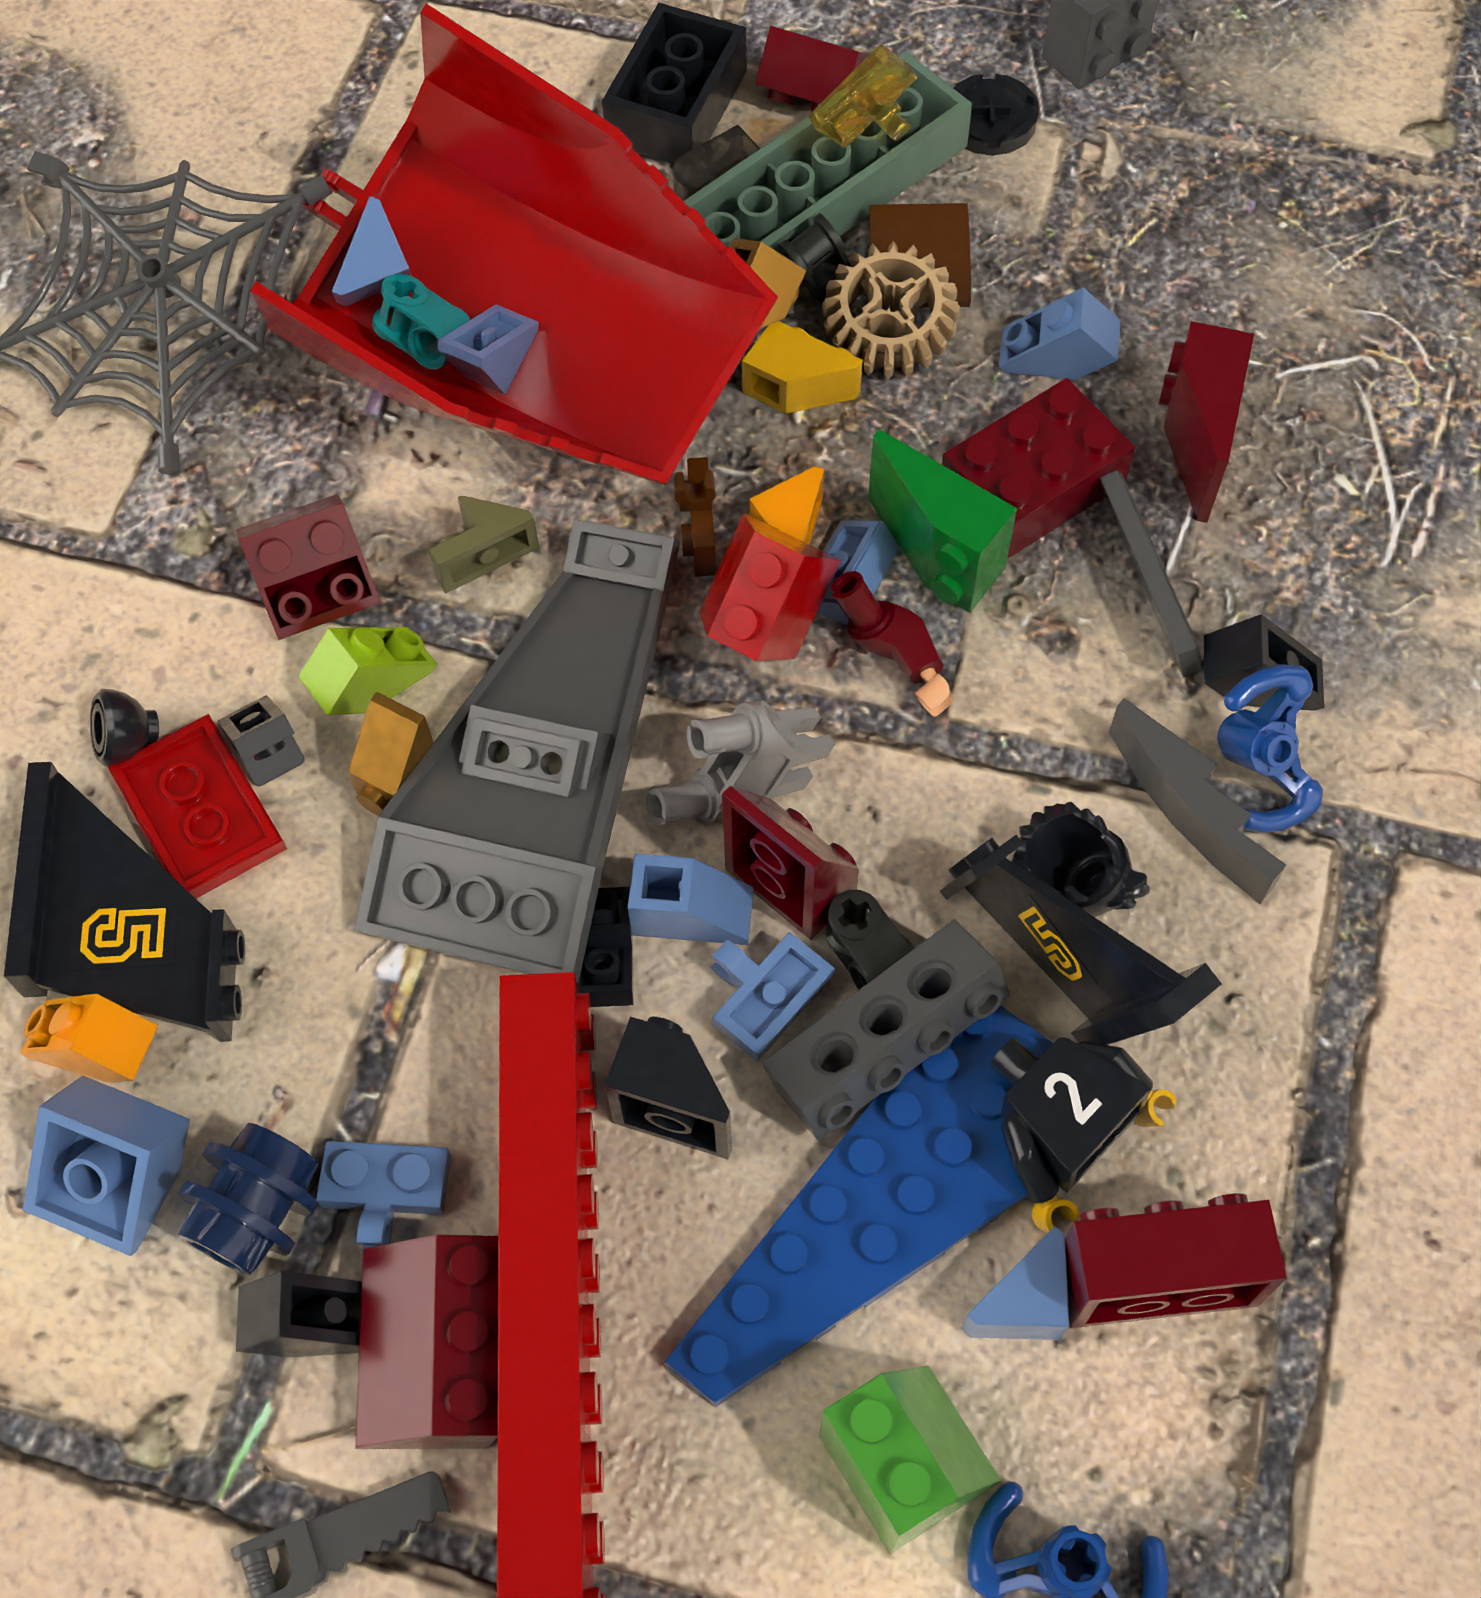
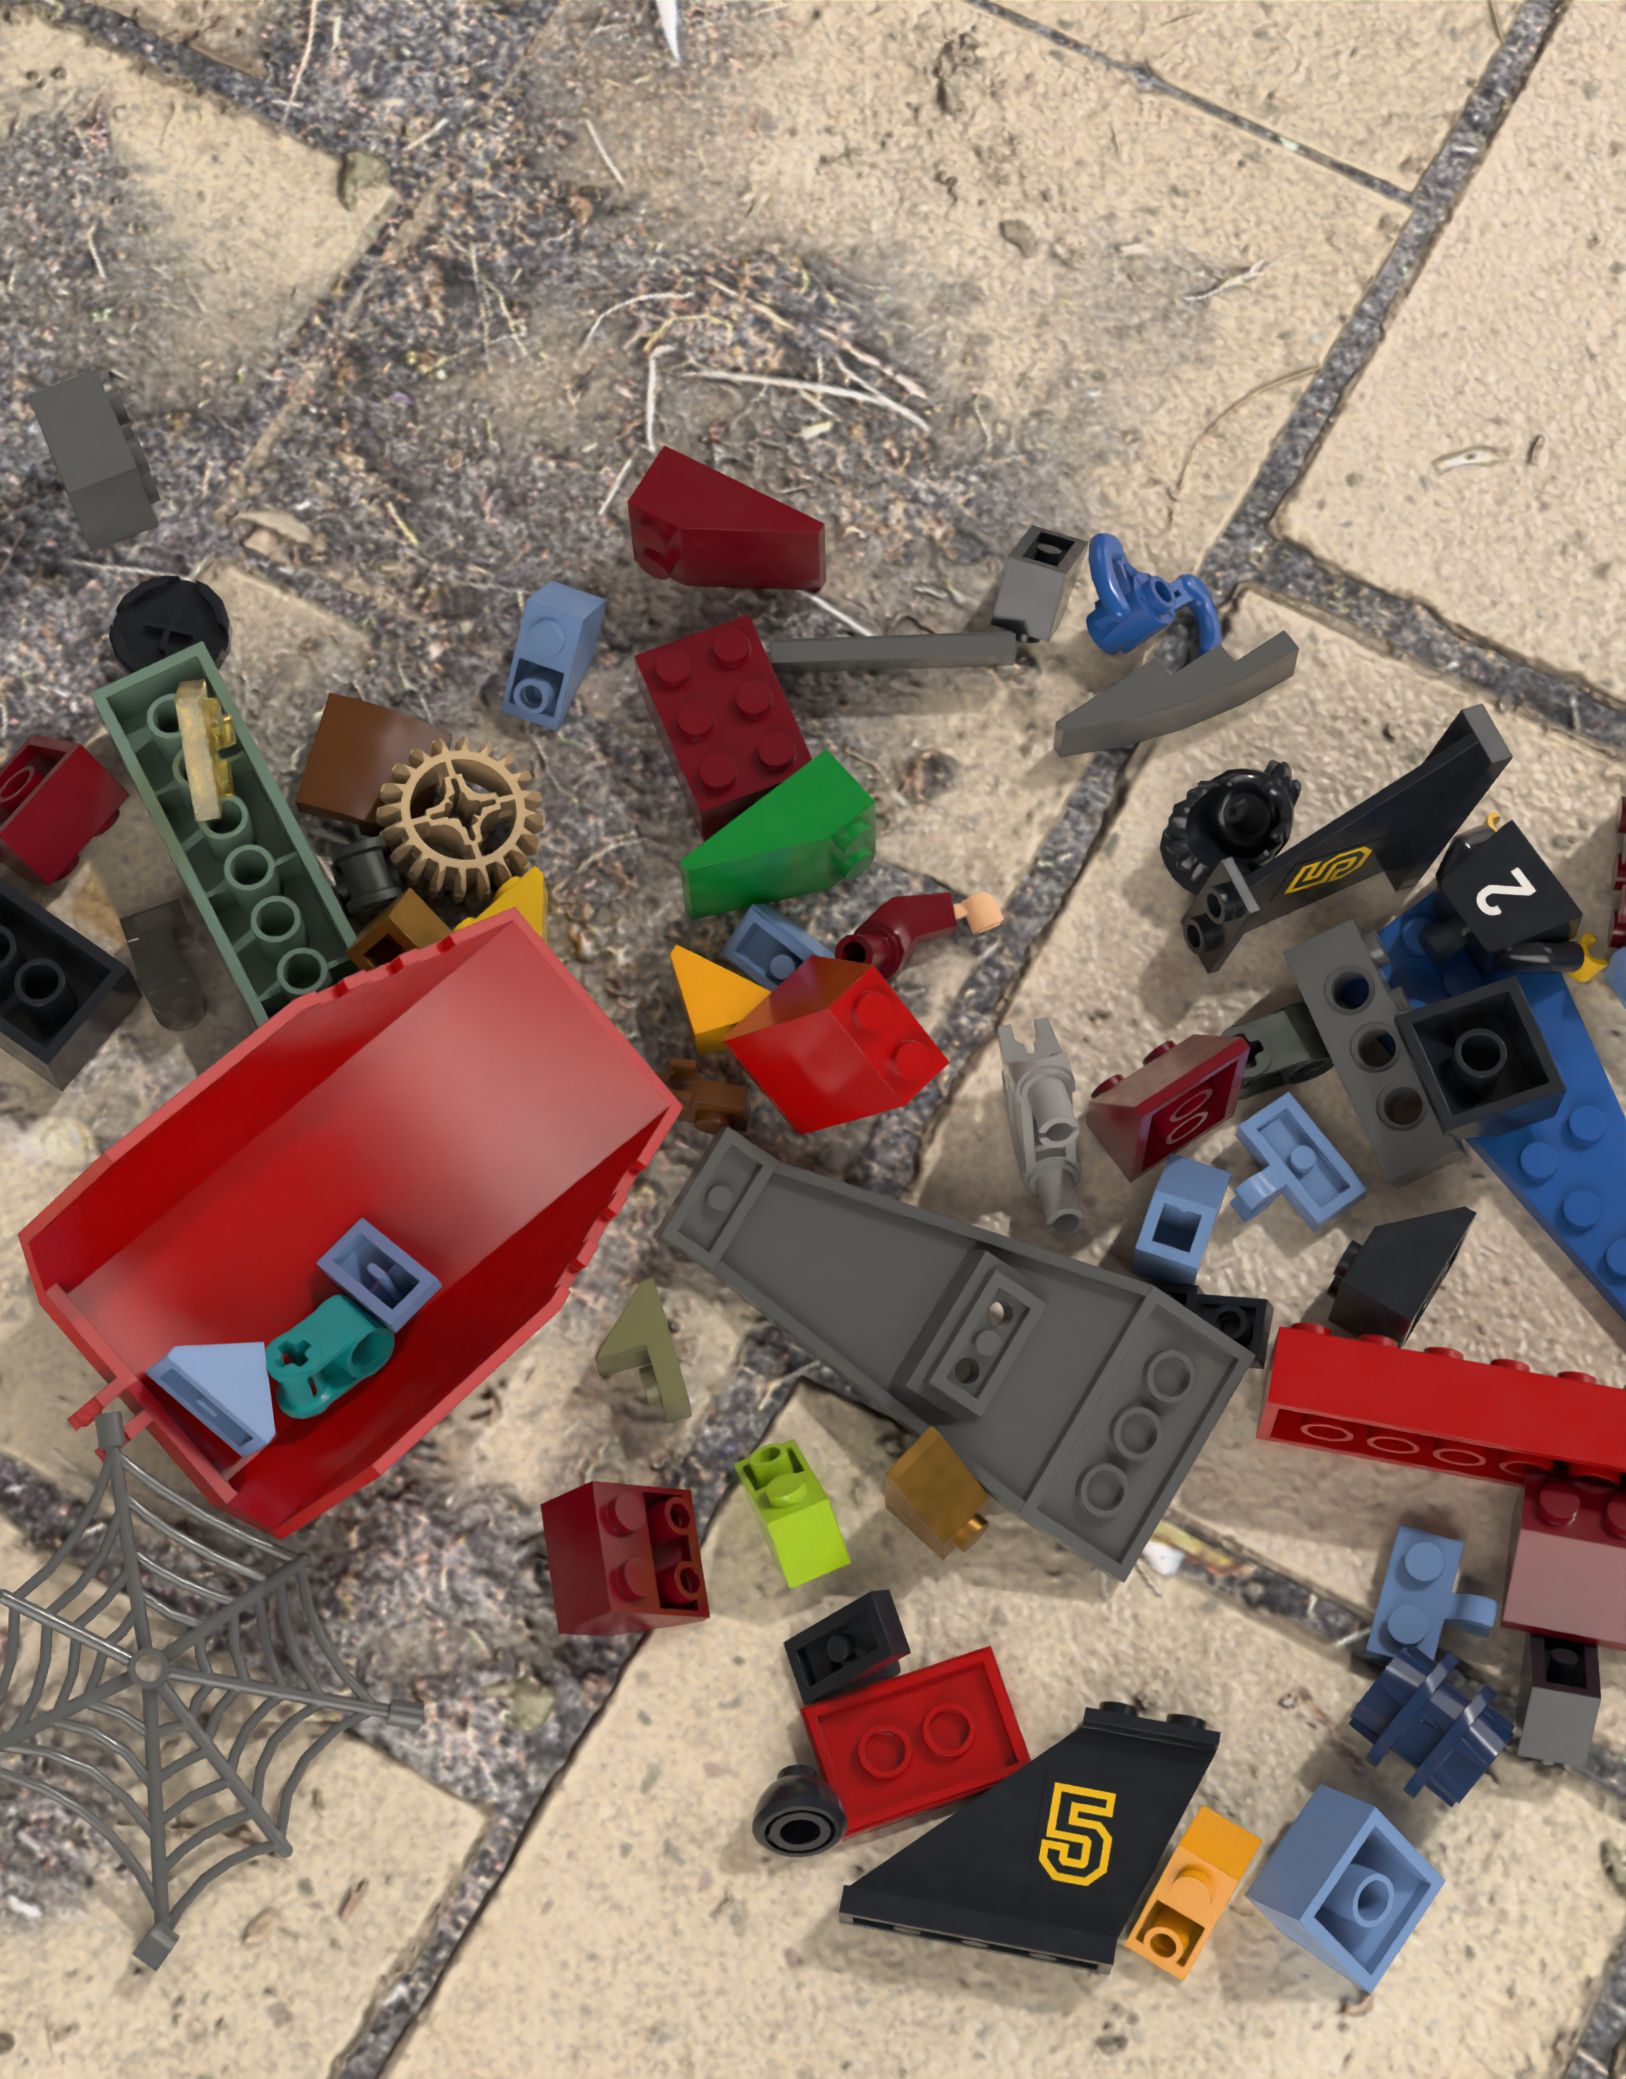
camera: 75 degrees left, 5 degrees up
none -> black slope [1394,975,1567,1137]

